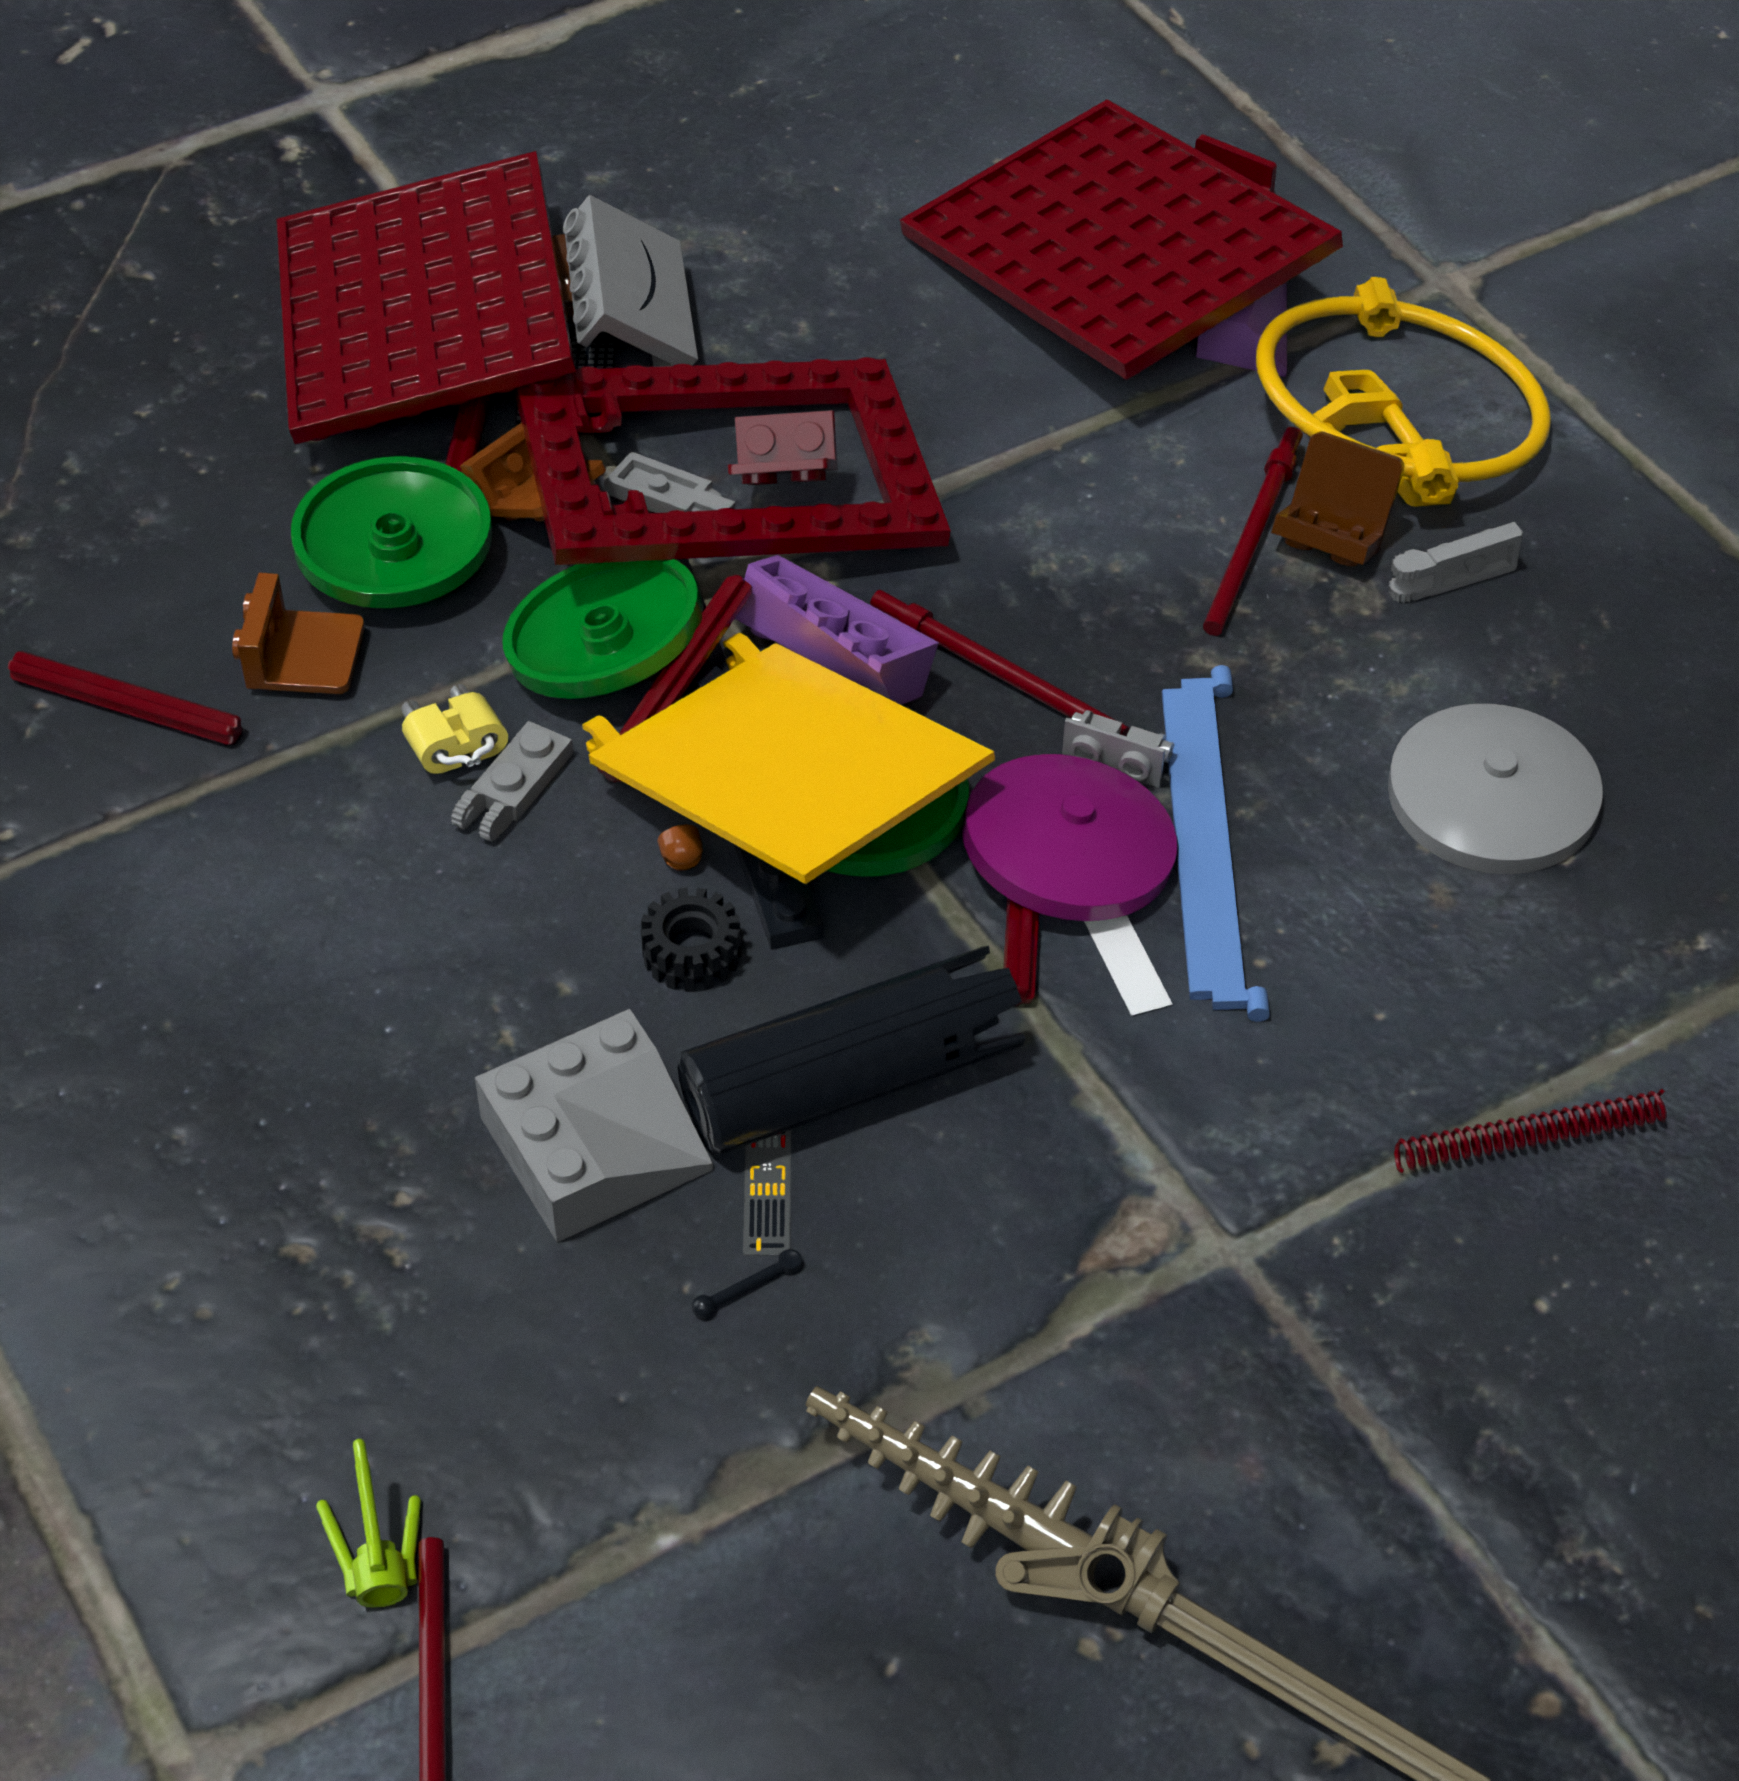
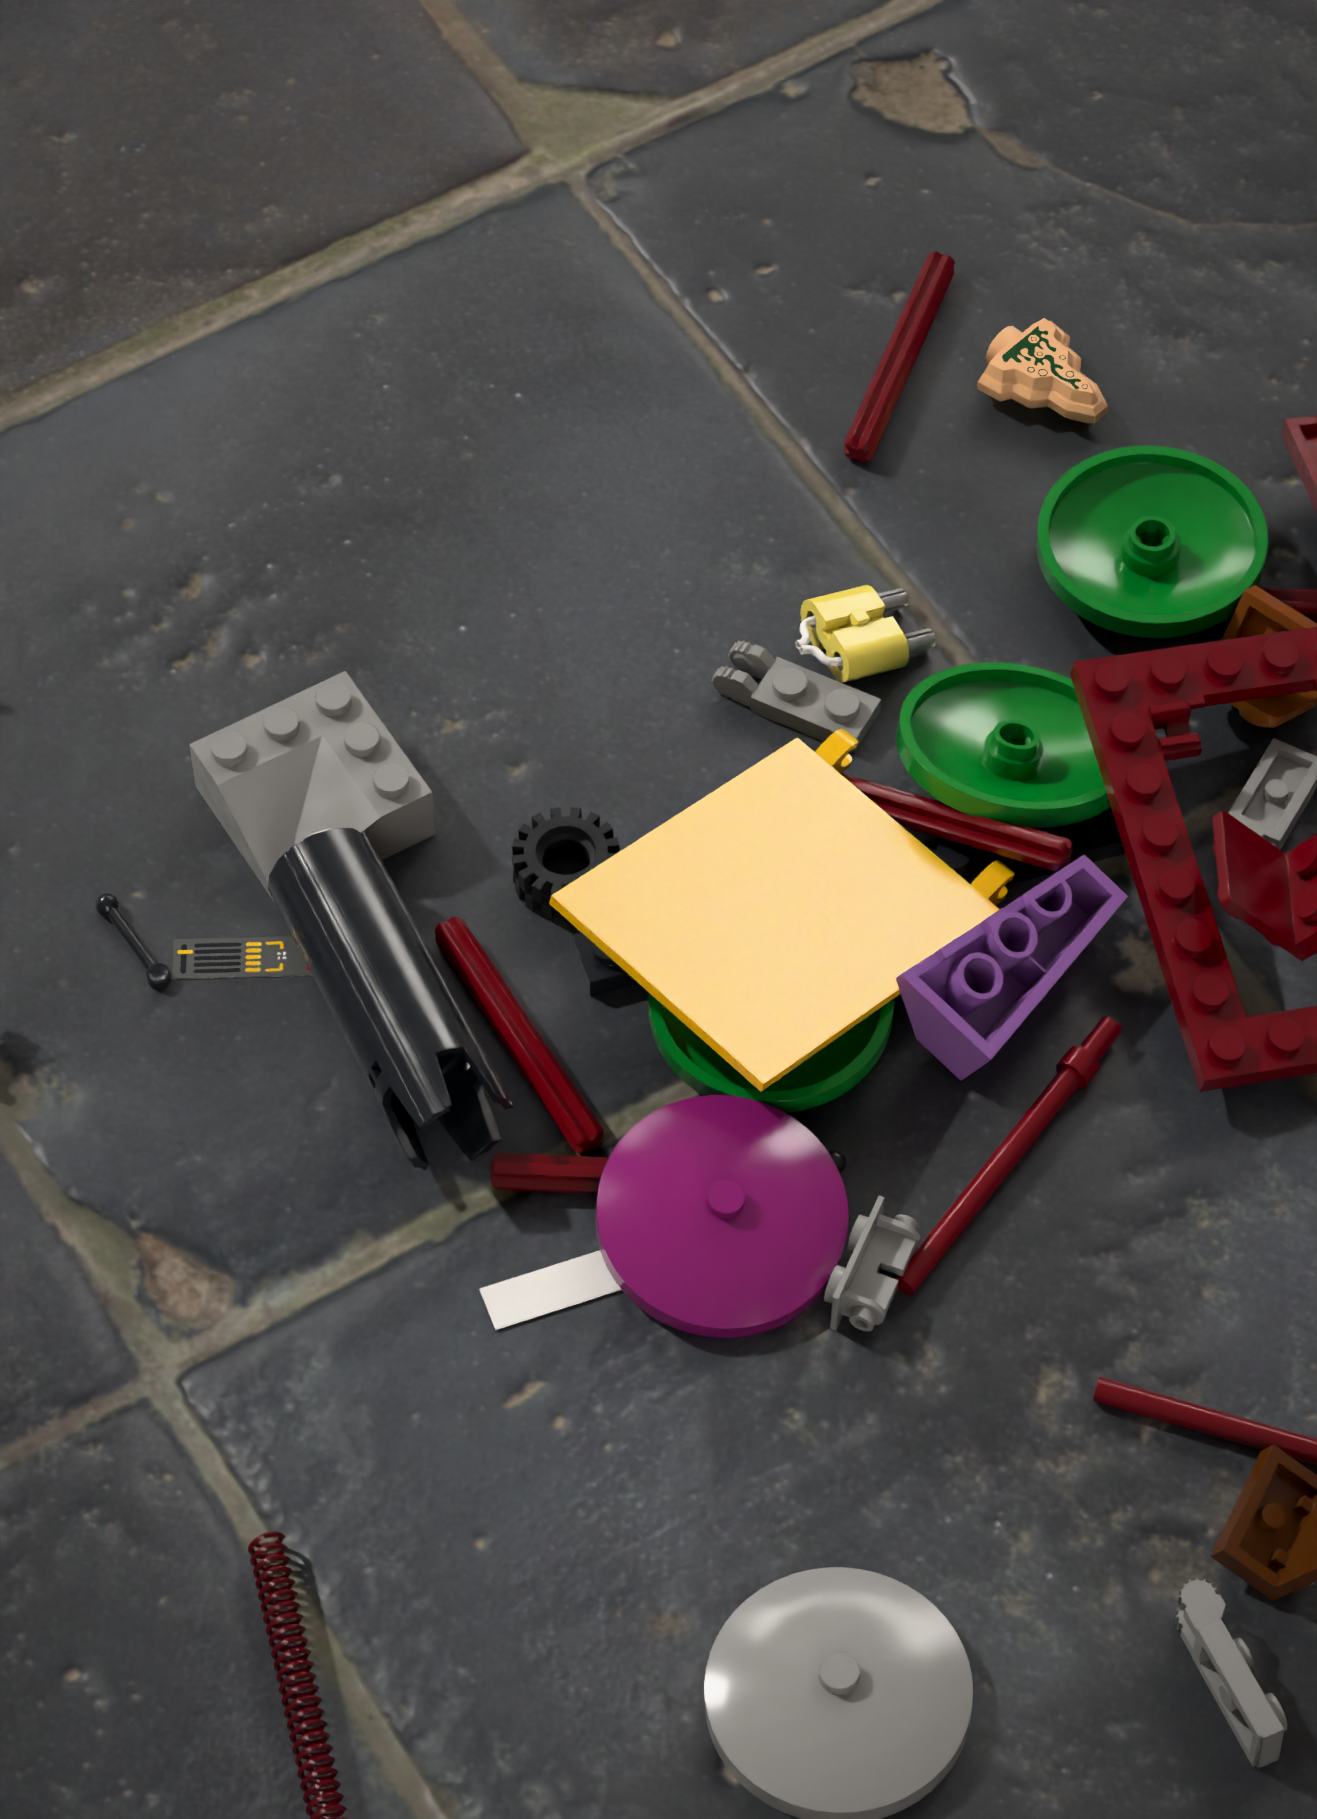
camera: 90 degrees right, 5 degrees up
dark orange bracket [232,573,365,694] -> none
medium blue piece [1161,665,1270,1022] -> none
none -> dark red axle [435,916,604,1155]
none -> light nougat rock [977,318,1108,424]

